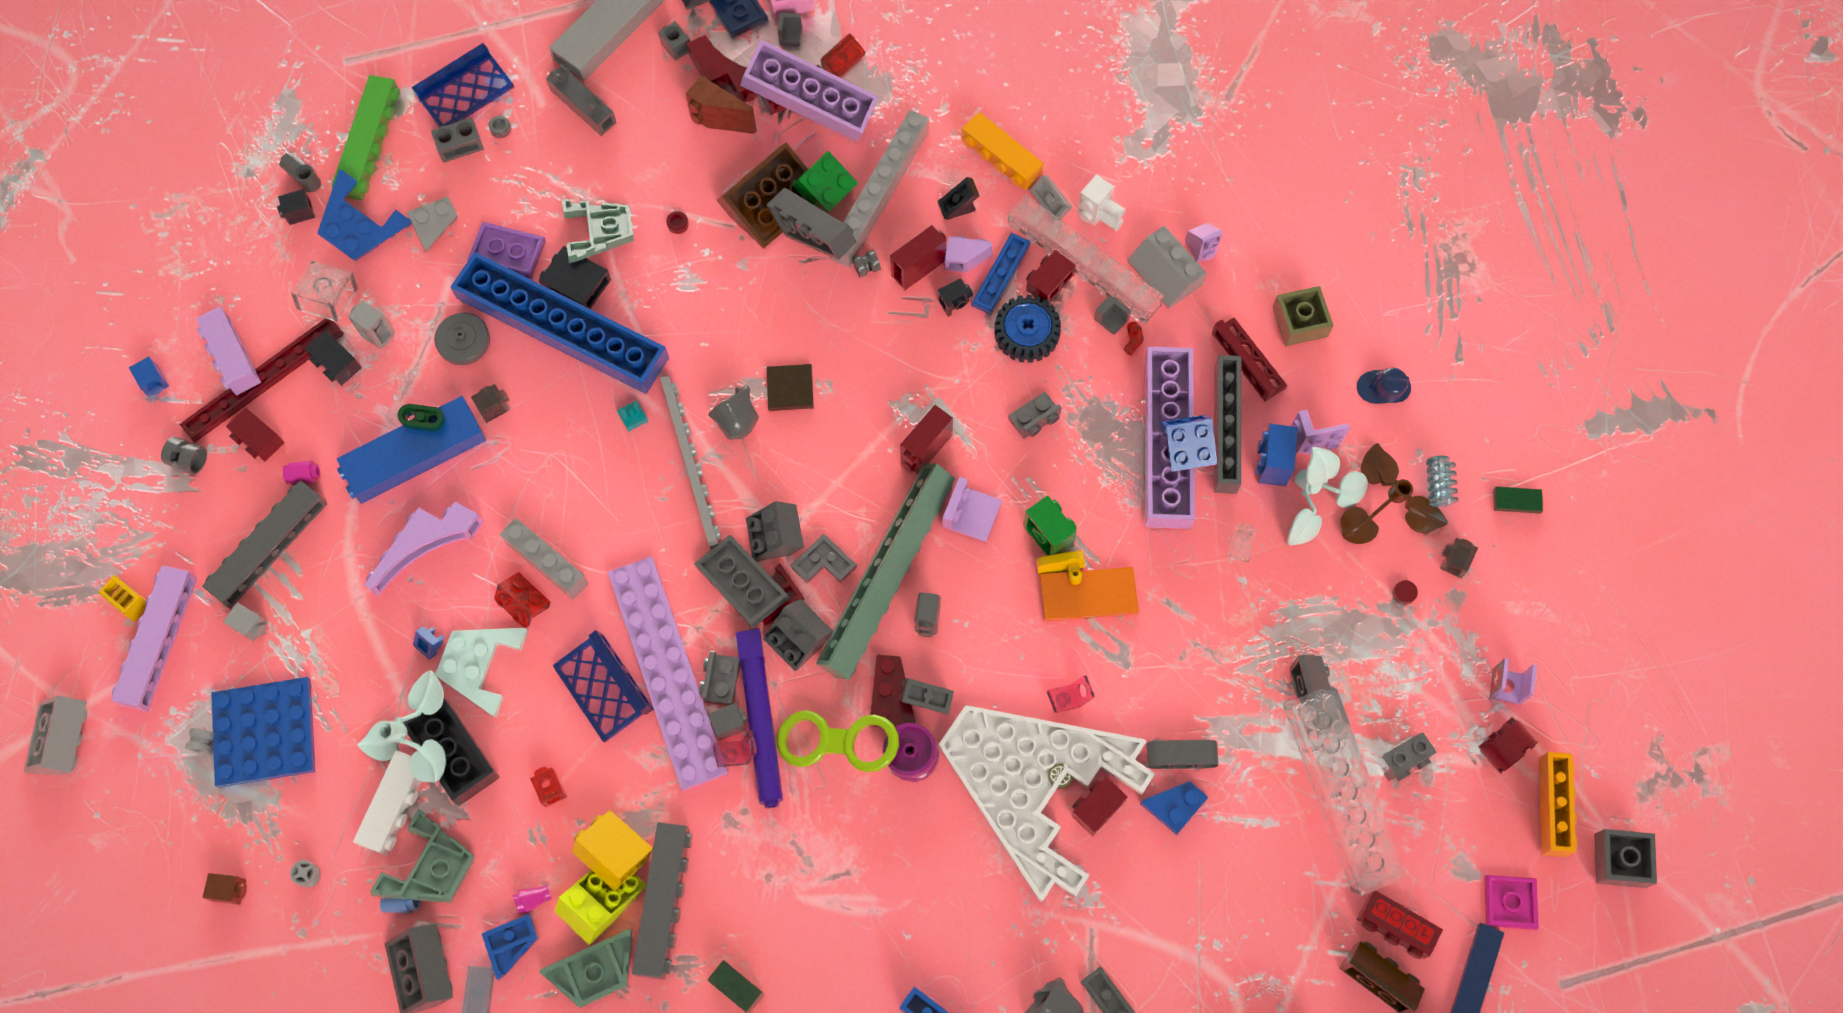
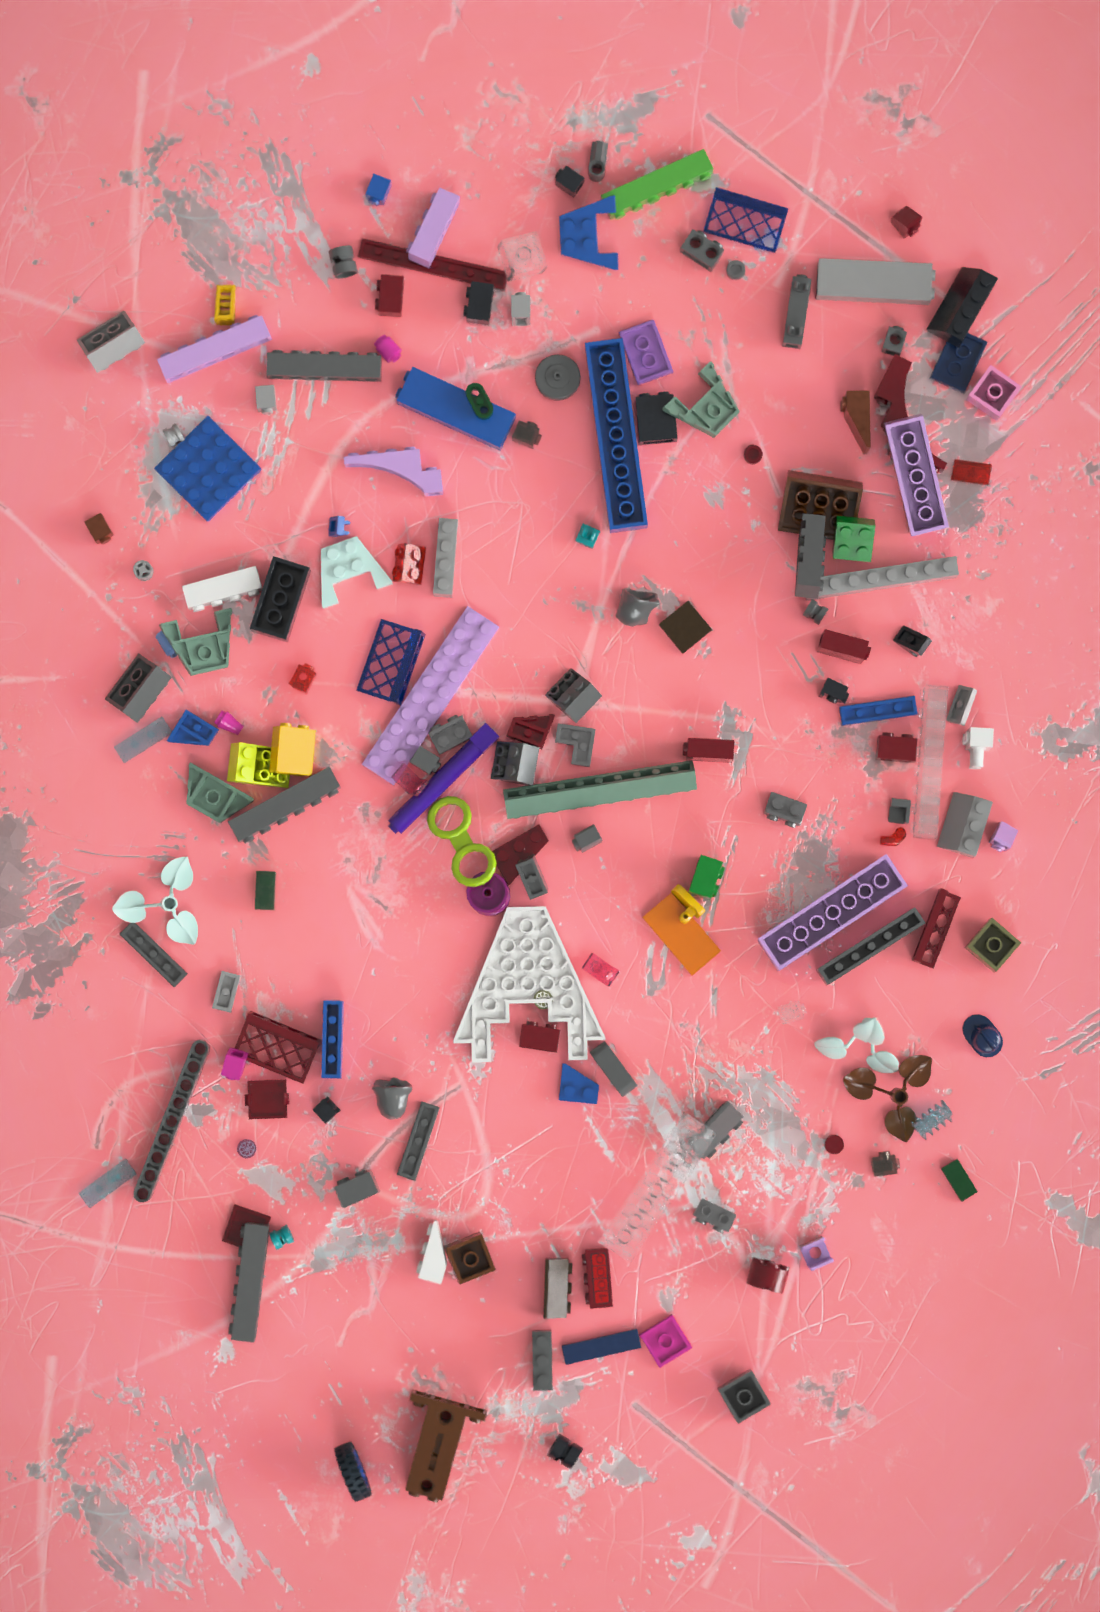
camera: 55 degrees right, 15 degrees up
light aqua plant [357,670,446,783] -> none
light grey wing [407,196,458,252] -> none
light grey plate [660,376,722,550] -> none
dark grey plate [694,535,789,629] -> none
dark grey panel [778,13,803,47] -> none
lavender bracket [943,477,1002,542] -> none
lavender slope [945,236,993,273] -> none
light orange brick [961,112,1044,191] -> none
wheel [994,295,1061,363] -> none
bracket [1160,414,1217,471] -> none
blue brick [1255,423,1298,487] -> none
lavender bracket [1291,410,1350,454] -> none
light orange brick [1539,752,1578,857] -> none

